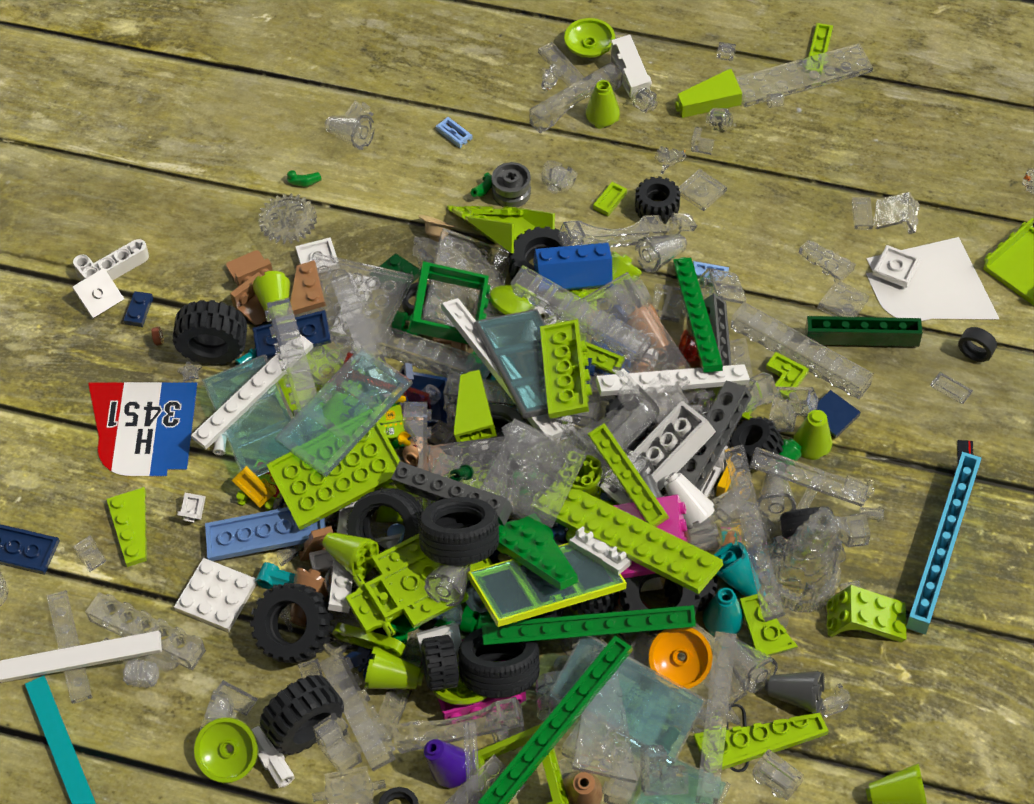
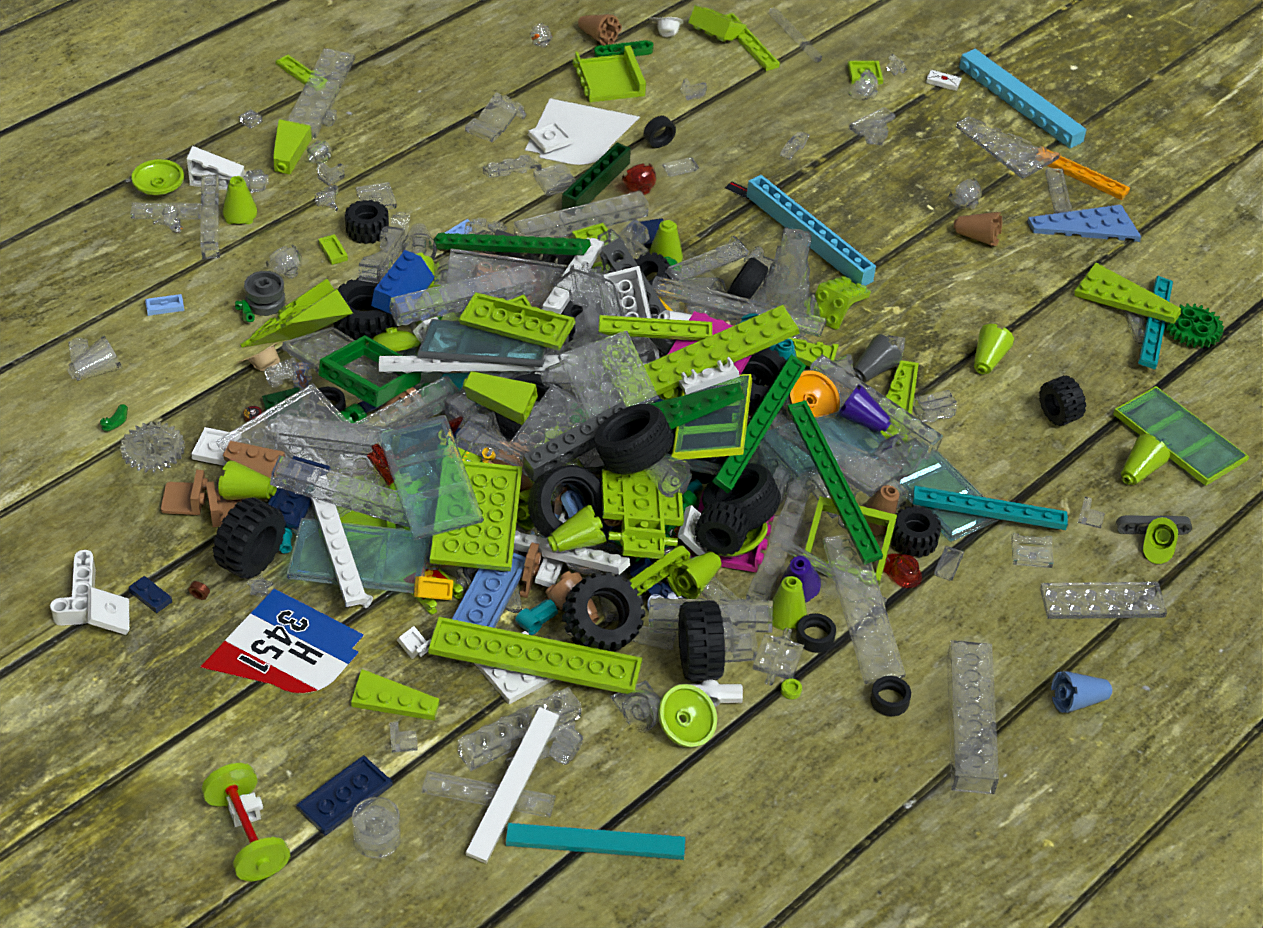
camera: 65 degrees left, 10 degrees down
clear panel [432,453,464,479] -> none
dark green pin [450,464,474,482] -> none
none -> tile [243,406,263,424]
none -> lime plate [428,617,642,695]
none -> clear red cylinder [622,163,657,195]
none -> lime cone [767,576,807,631]
none -> dark purple cone [837,384,891,433]

